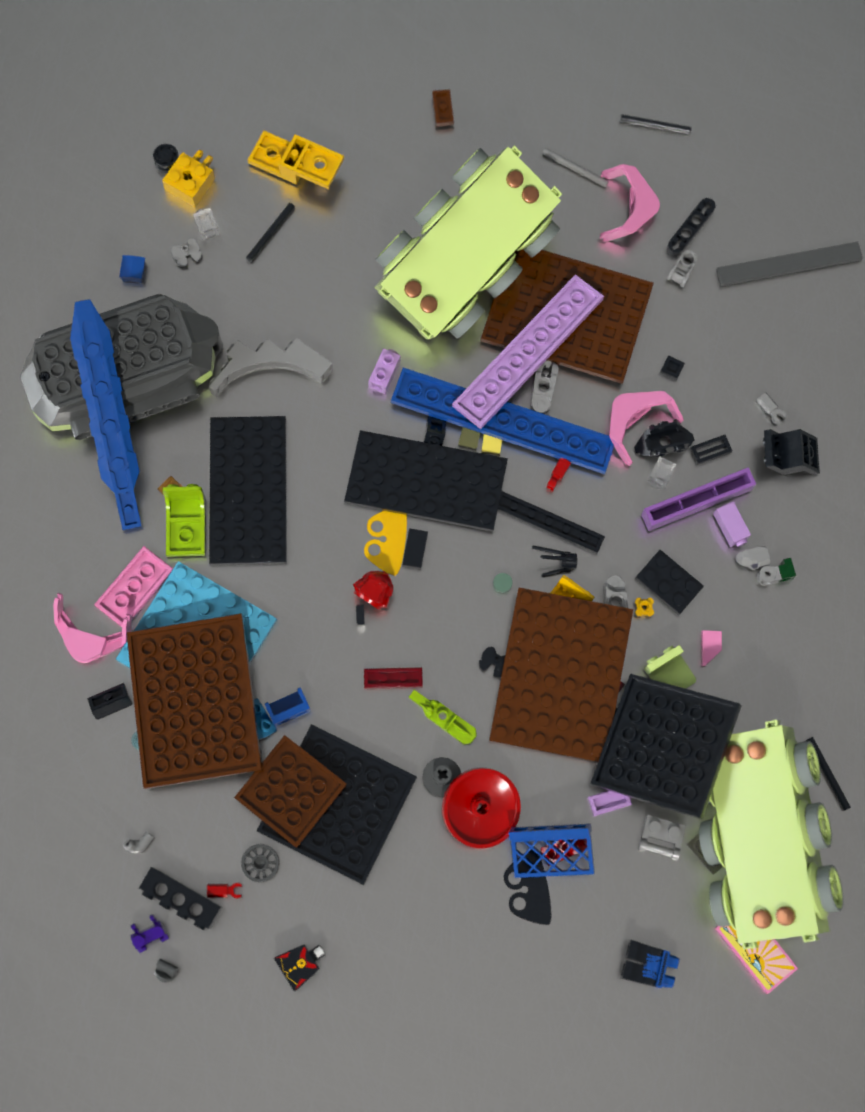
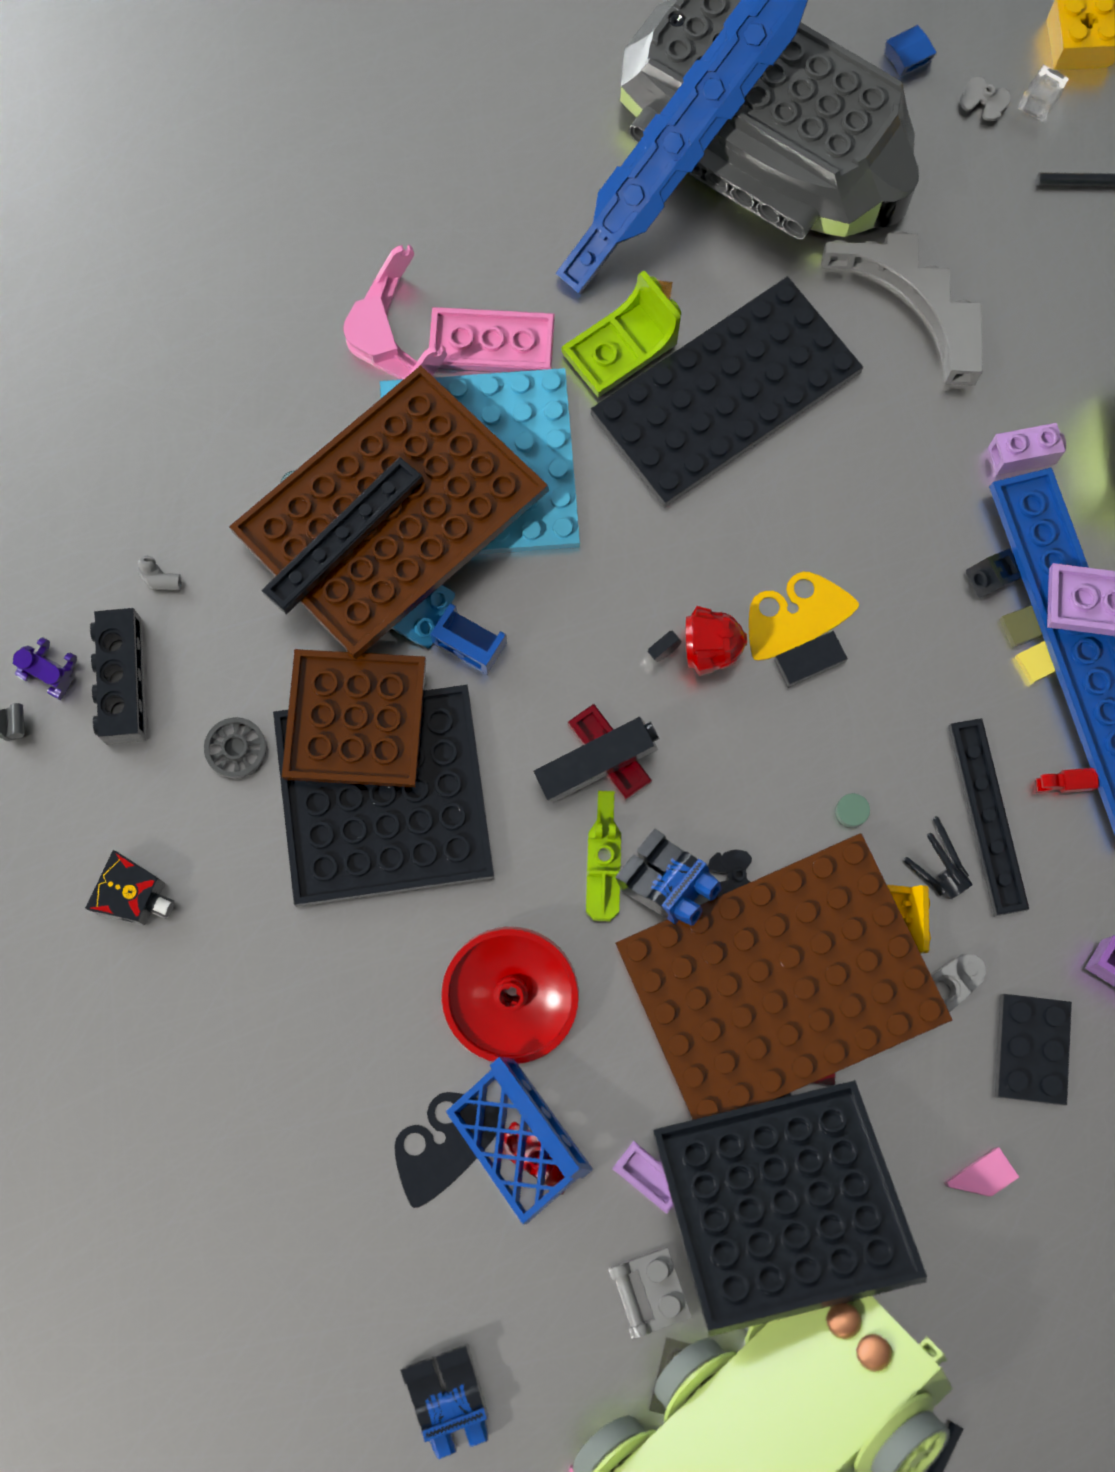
camera: 60 degrees right, 0 degrees up
black slope [87,683,132,720] -> none
red bar [207,883,242,899] -> none
black plate [344,430,508,532] -> none
dark grey piece [422,757,461,797] -> none
yellow plate [635,598,654,617] -> none
yellowish green bracket [644,645,696,689] -> none
none -> black tile [261,457,424,615]
none -> black brick [533,716,660,803]
none -> hips [615,829,722,926]

